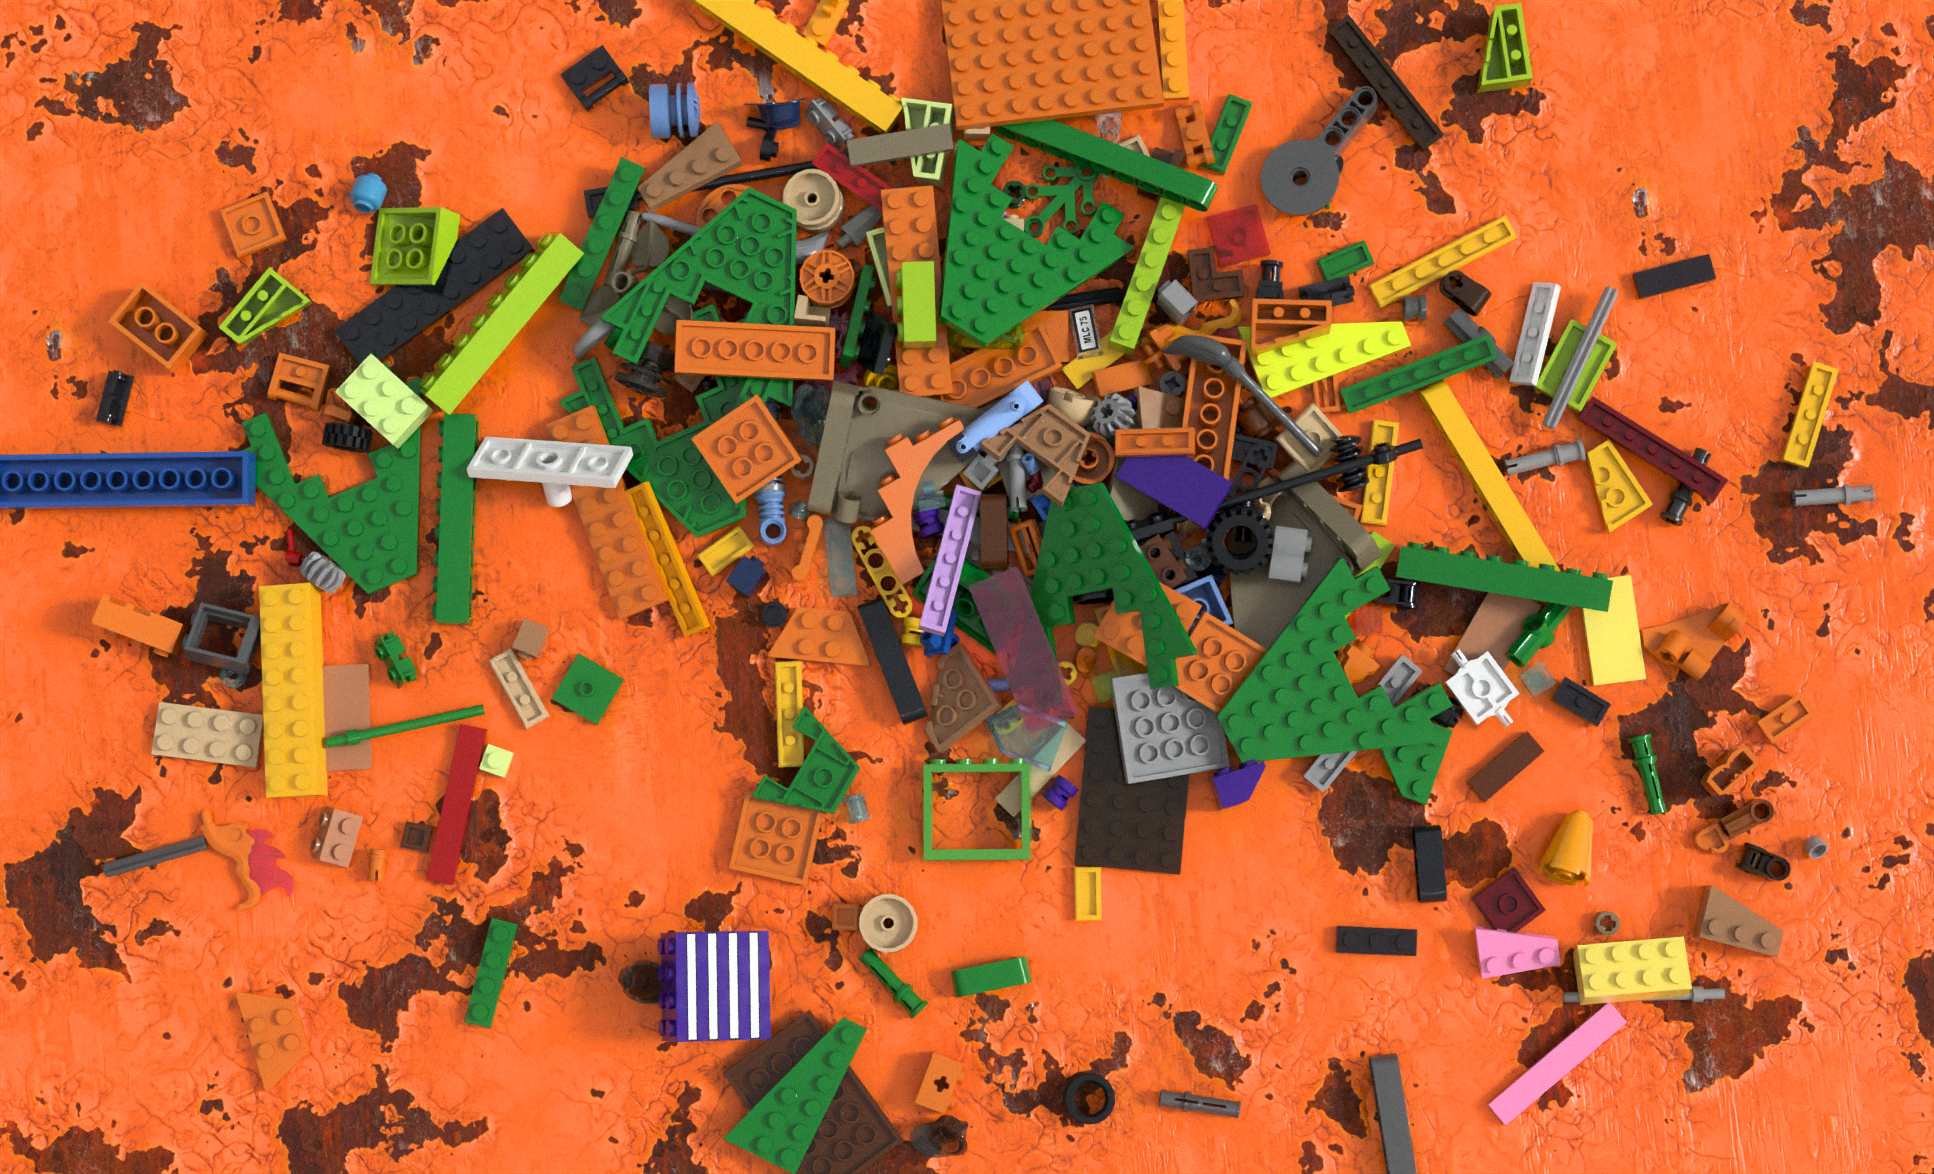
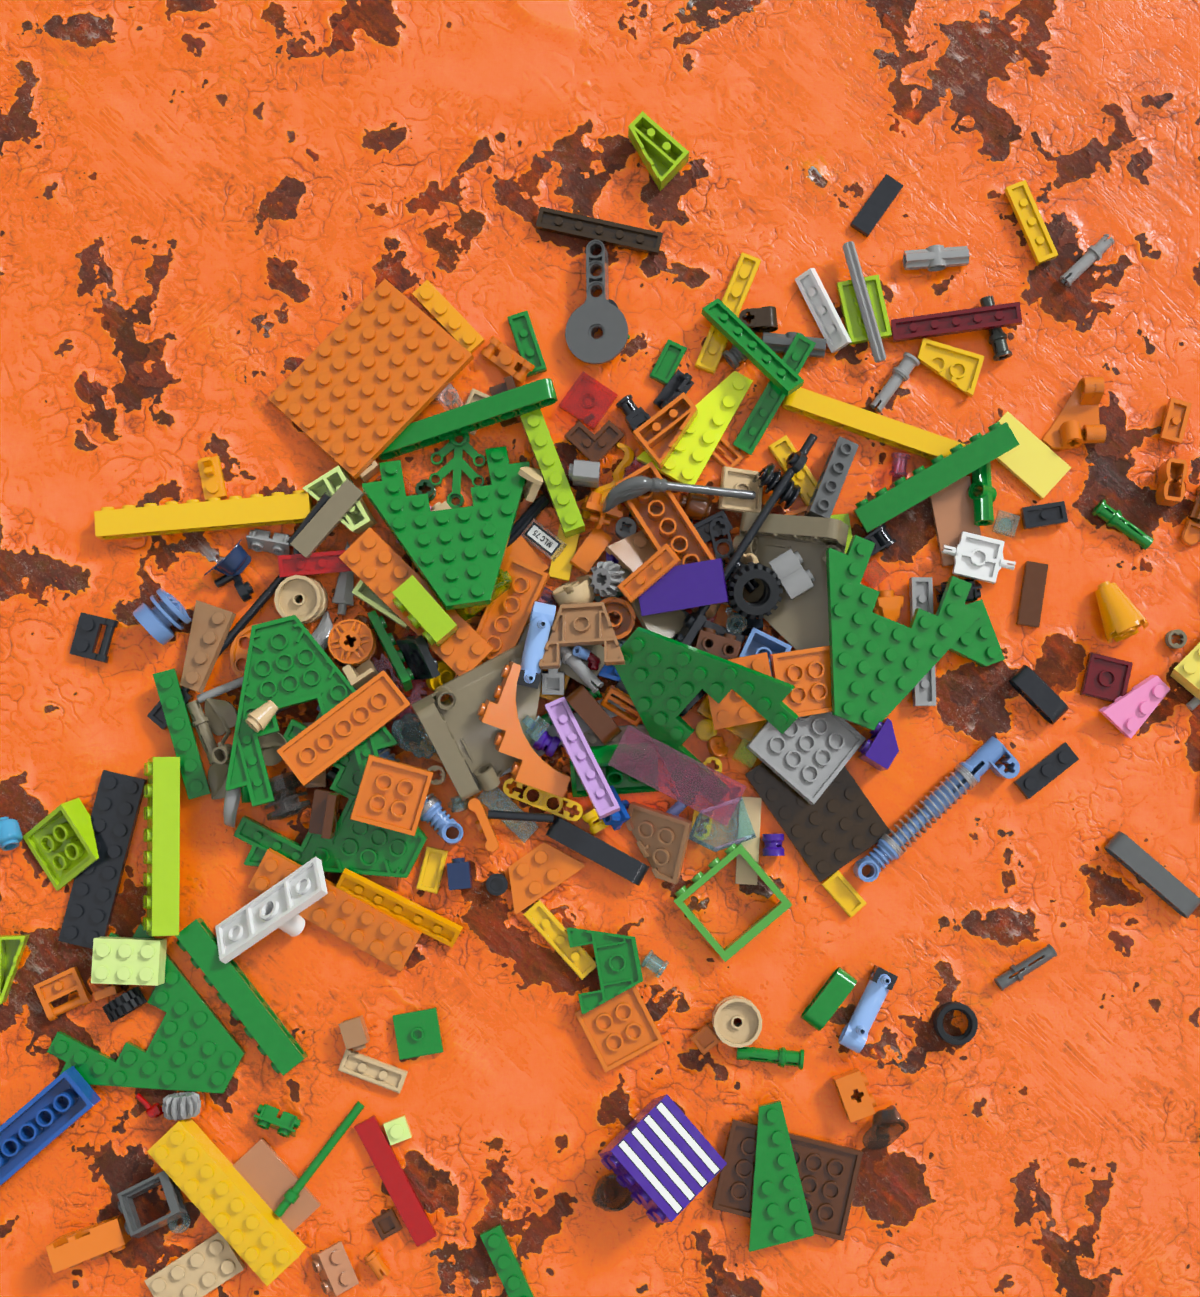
camera: 40 degrees left, 0 degrees up
none -> tan cone [245,700,279,733]
none -> black bar [287,492,332,546]
none -> reddish brown panel [309,789,341,839]
none -> black bar [488,810,554,823]
none -> tan tile [518,467,543,502]
none -> green plate [701,298,804,396]
none -> dark grey brick [804,436,859,518]
none -> light blue piece [838,965,898,1053]
none -> medium blue piece [853,736,1020,882]
none -> clear pink bush [888,452,910,478]
none -> light grey piece [903,245,970,271]

